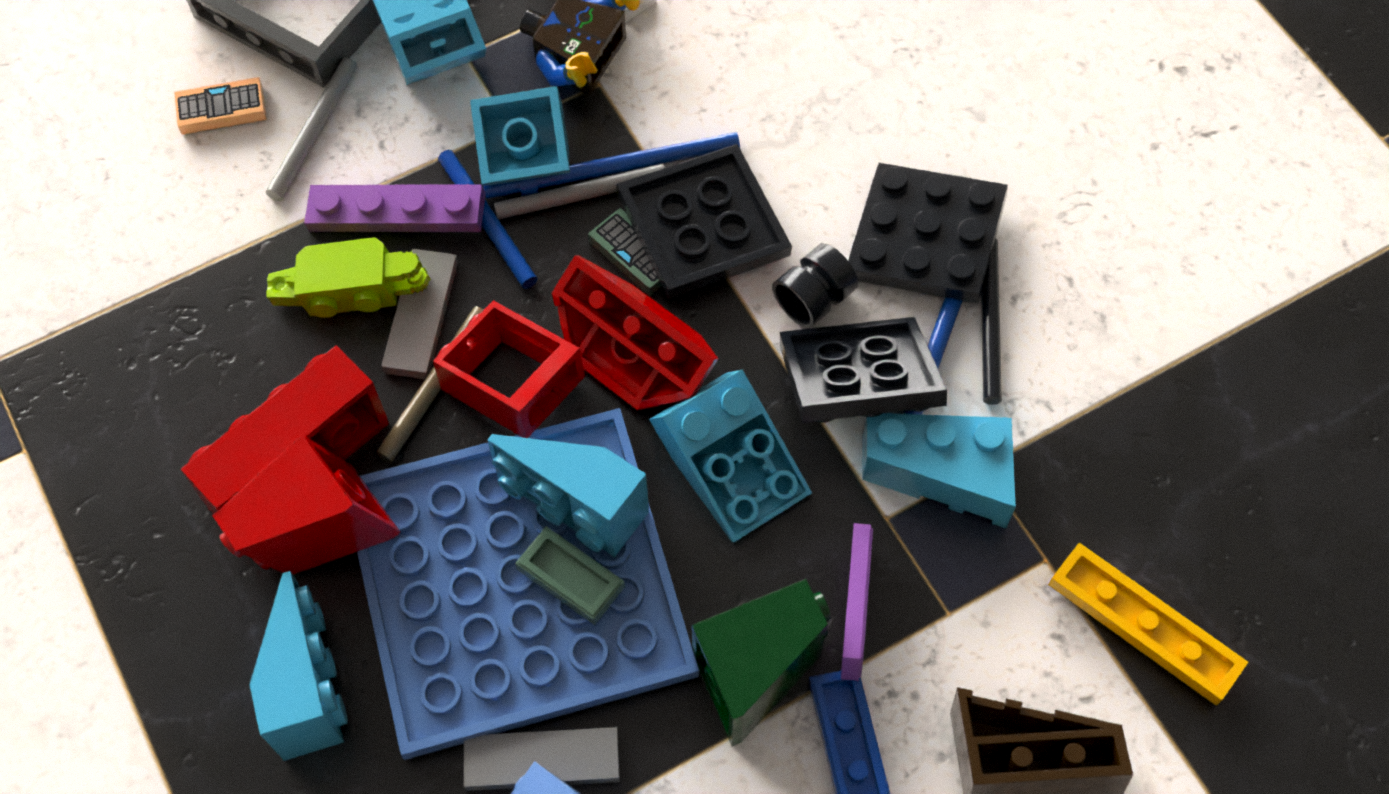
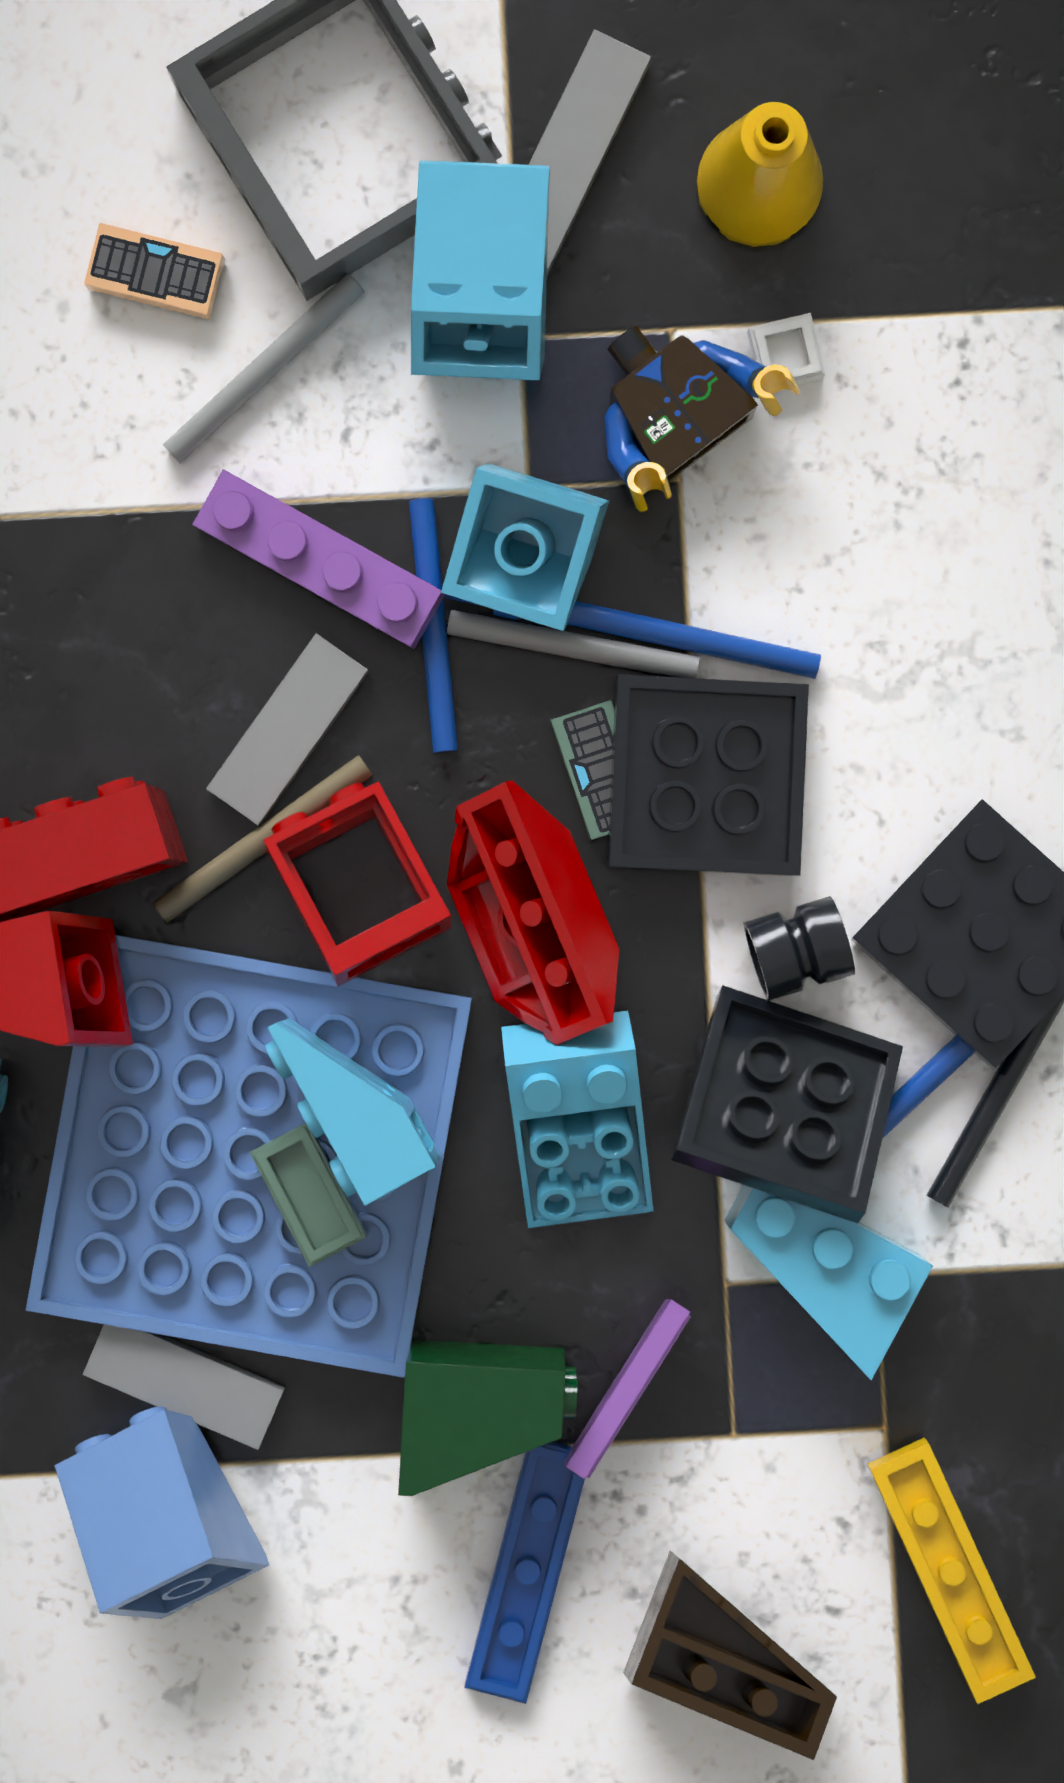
camera: 25 degrees right, 25 degrees up
lime hinge [266,237,431,317] -> none

